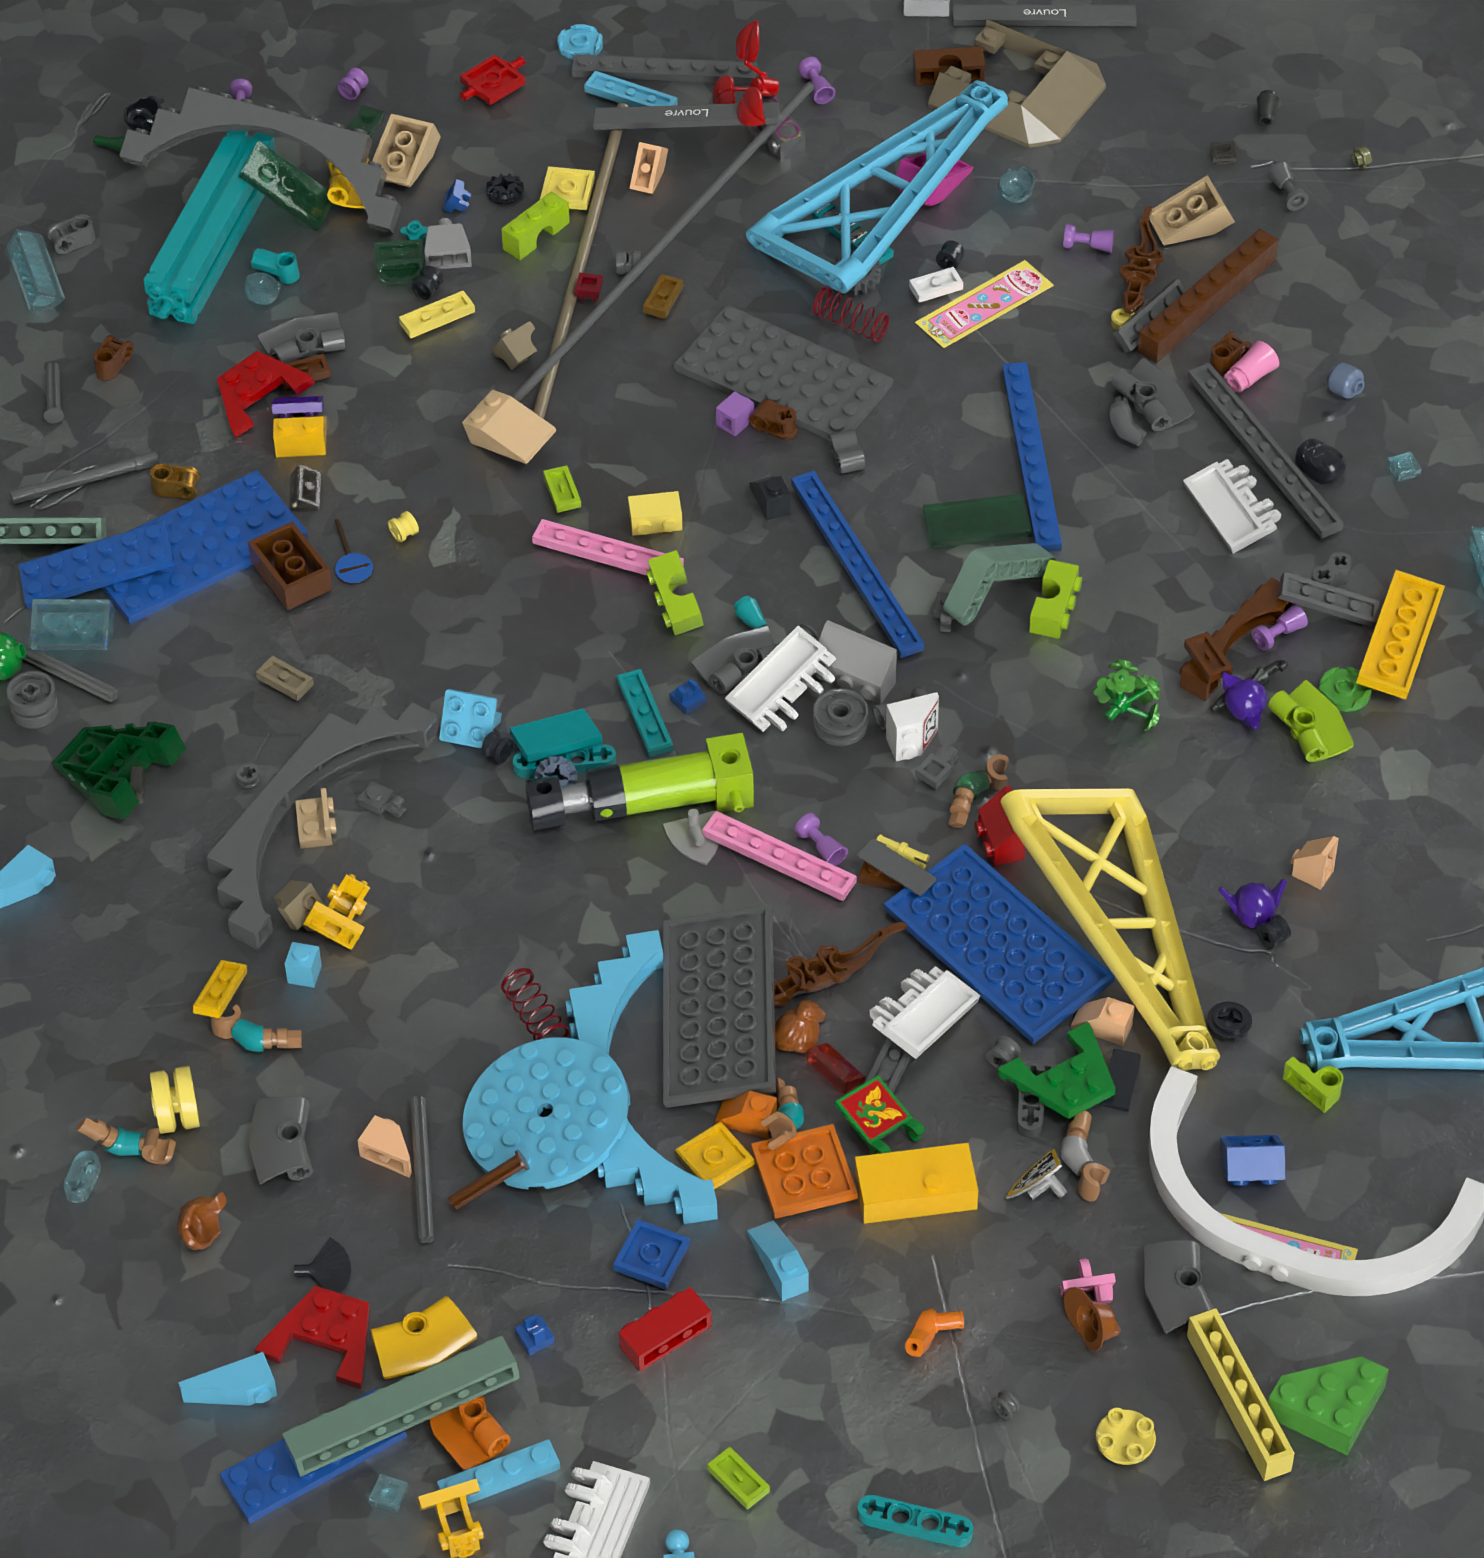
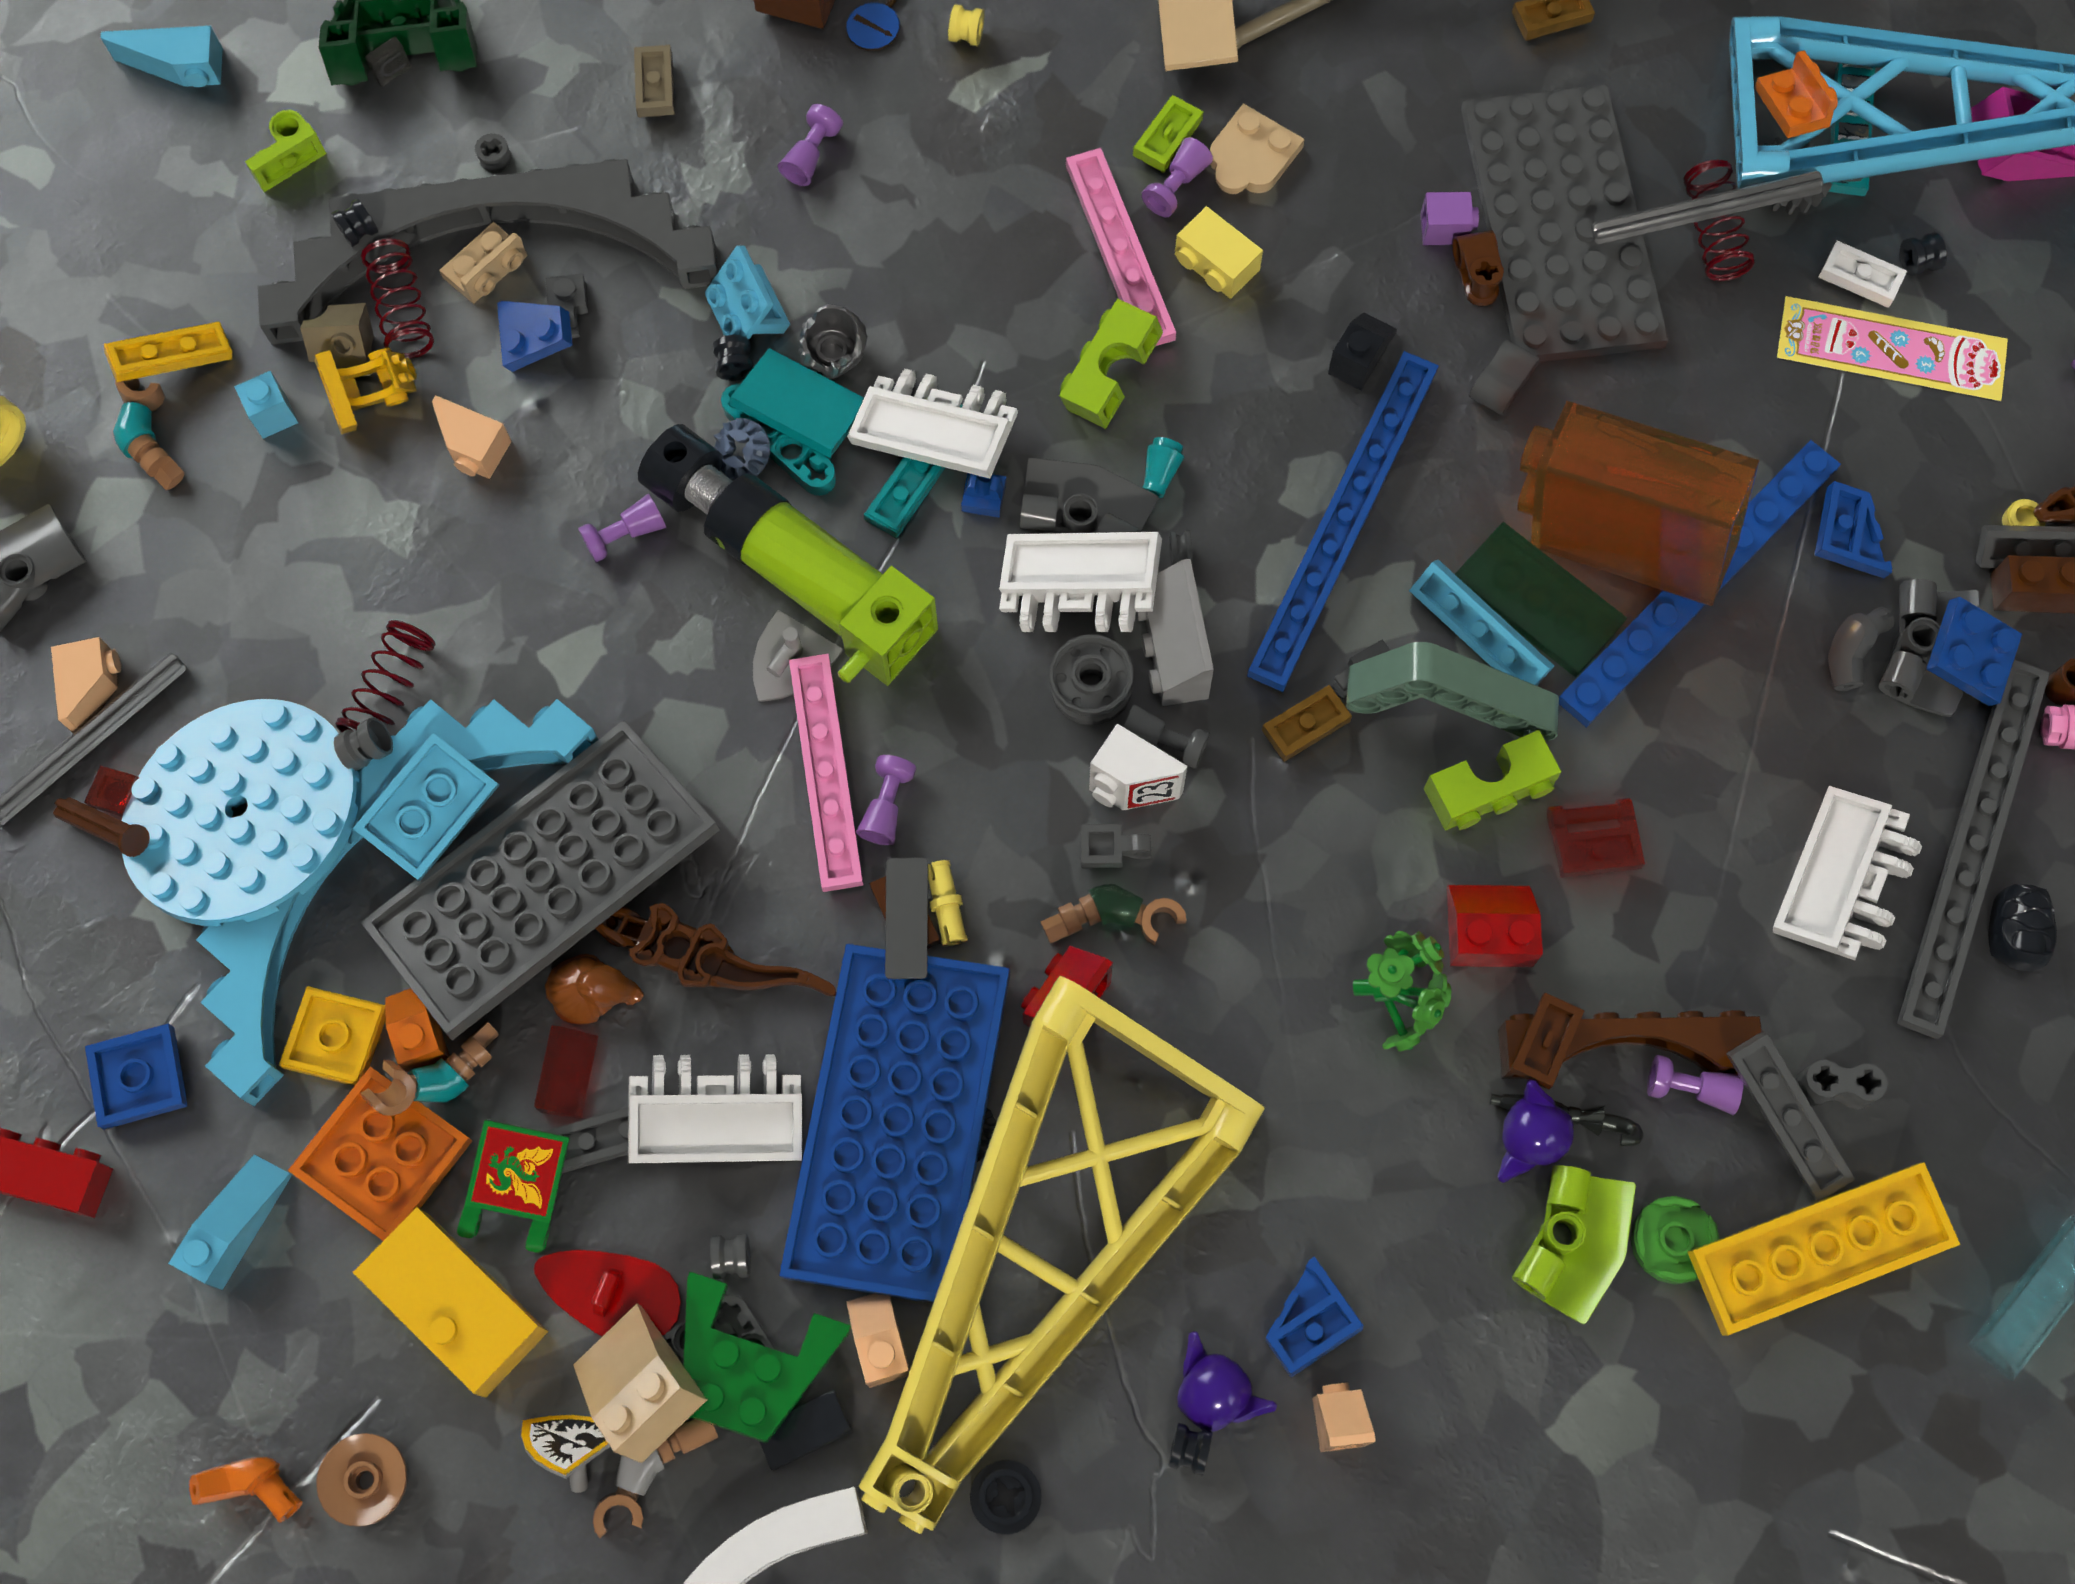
camera: 50 degrees right, 20 degrees up
none -> clear red plate [84,766,139,817]
none -> lime plate [245,110,326,192]
none -> medium nougat dish [316,1433,407,1527]
none -> black wheel [331,198,379,247]
none -> dark grey wheel [333,718,393,771]
none -> medium azure plate [352,733,499,881]
none -> dark red piece [361,238,434,359]
none -> light nougat slope [432,395,512,479]
none -> blue wing [497,301,573,372]
none -> red shield [534,1250,682,1337]
none -> tan slope [573,1304,707,1463]
none -> medium lavender piece [578,493,666,563]
none -> medium lavender piece [778,104,843,186]
none -> flat silver hair [798,304,868,380]
none -> white hinge [847,369,1018,479]
none -> medium lavender piece [1142,137,1213,217]
none -> tan plate [1210,103,1305,194]
none -> pearl gold plate [1262,684,1352,762]
none -> blue wing [1266,1256,1364,1378]
none -> medium azure plate [1409,559,1554,686]
none -> red slope [1447,885,1543,967]
none -> clear orange brick [1517,401,1760,607]
none -> clear red plate [1547,798,1645,878]
none -> dark grey axle [1592,171,1823,244]
none -> orange bracket [1755,50,1838,139]
none -> blue wing [1814,481,1893,579]
none -> blue plate [1926,596,2022,706]

